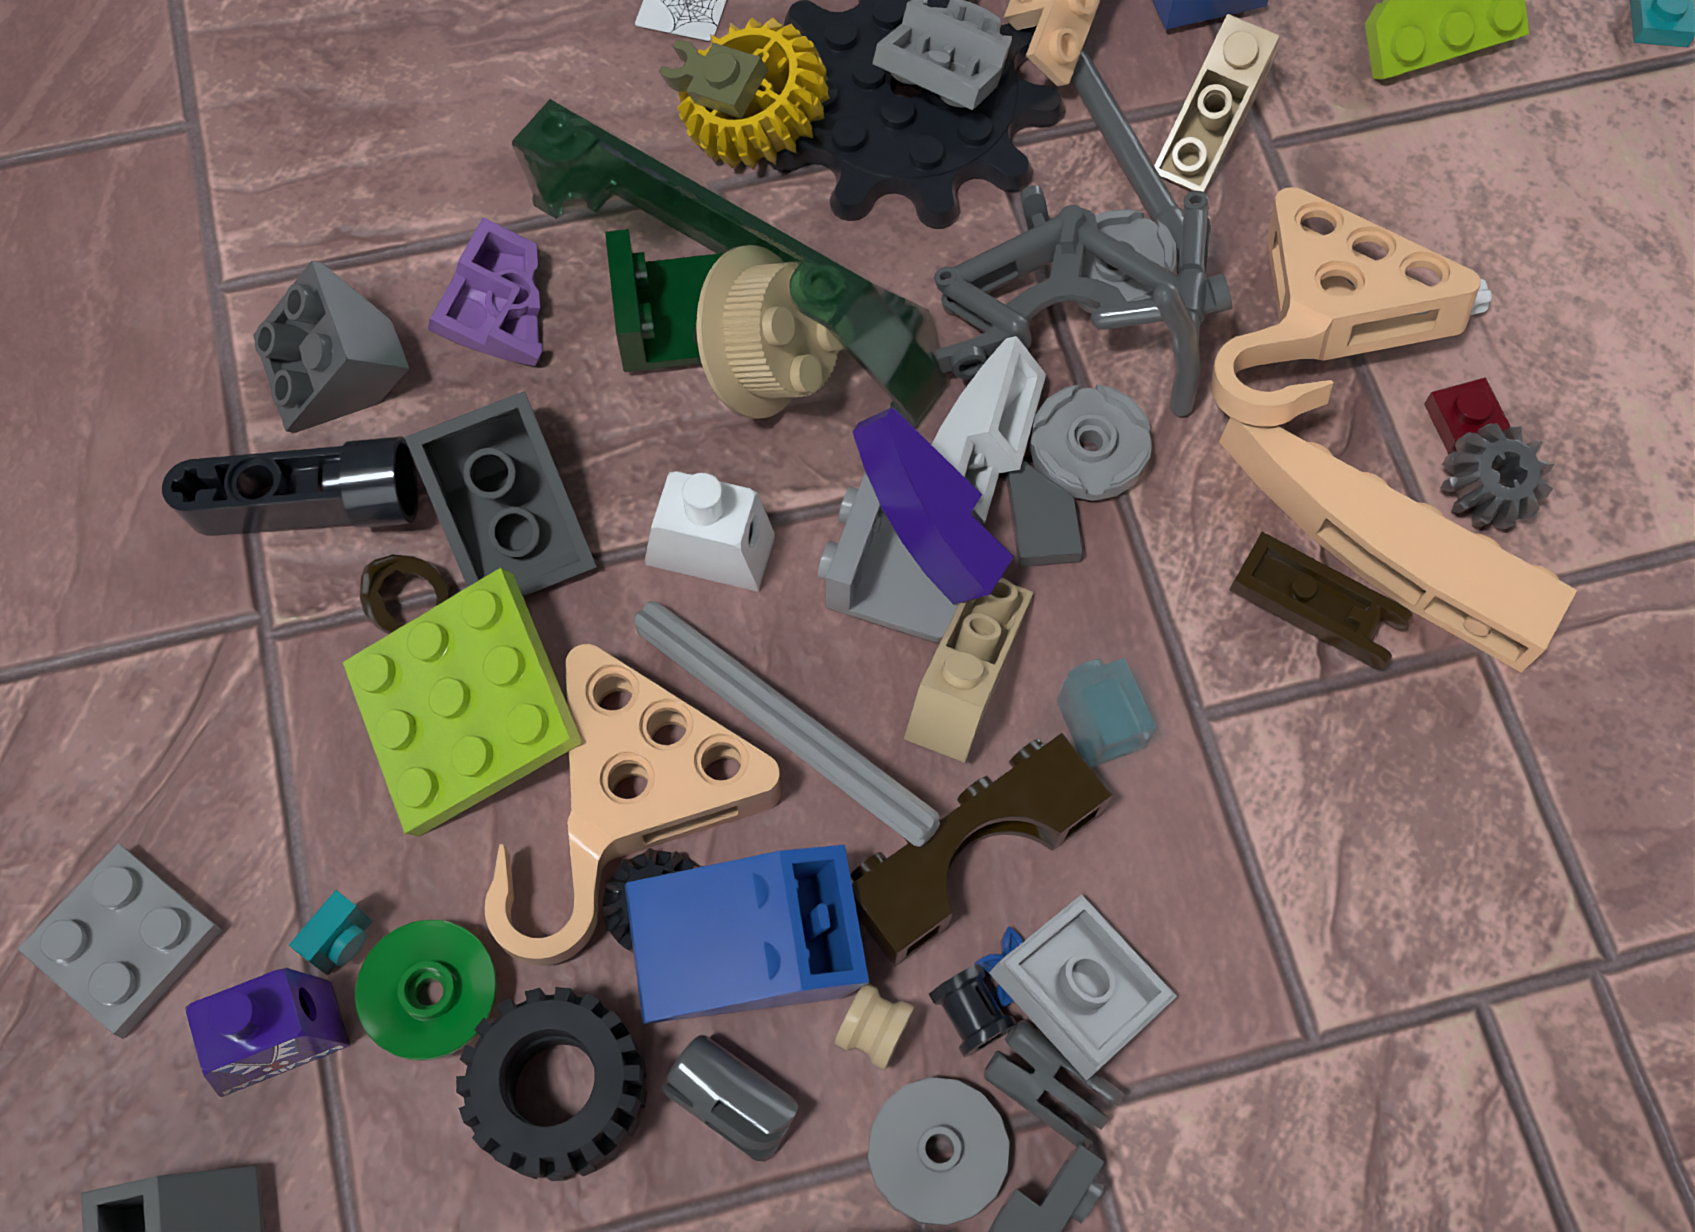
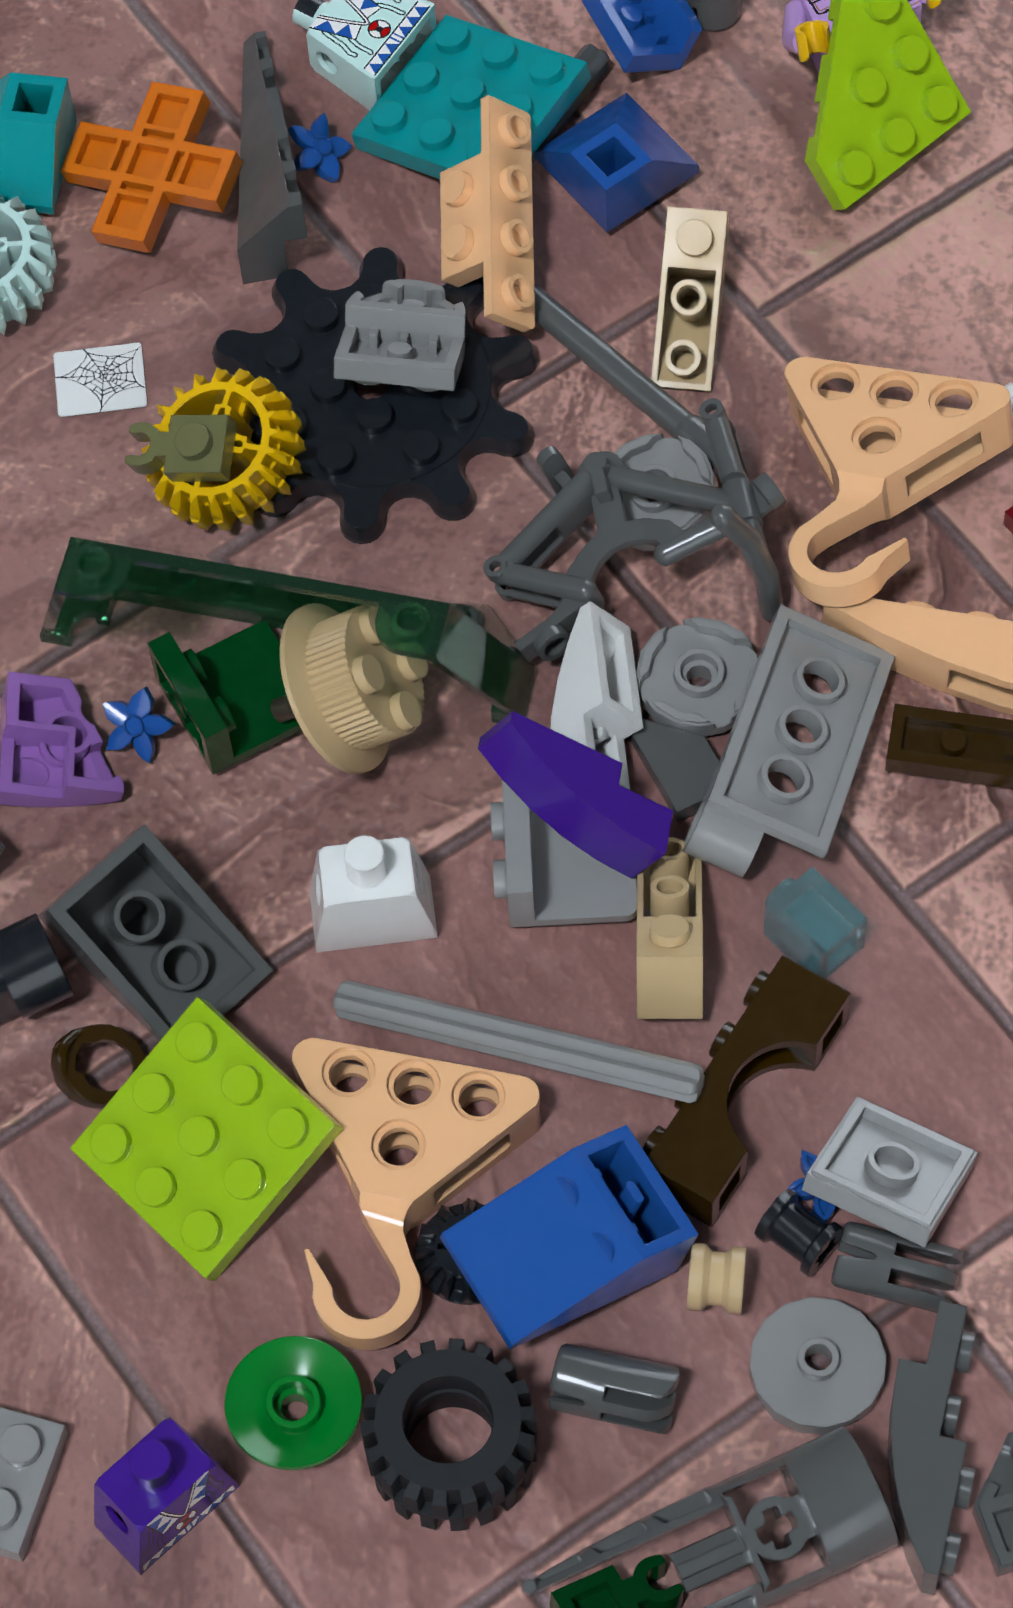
camera: 15 degrees left, 5 degrees down
teal plate [288,890,373,975] -> none
none -> blue plant [102,687,176,763]
none -> light grey hinge [682,604,895,878]

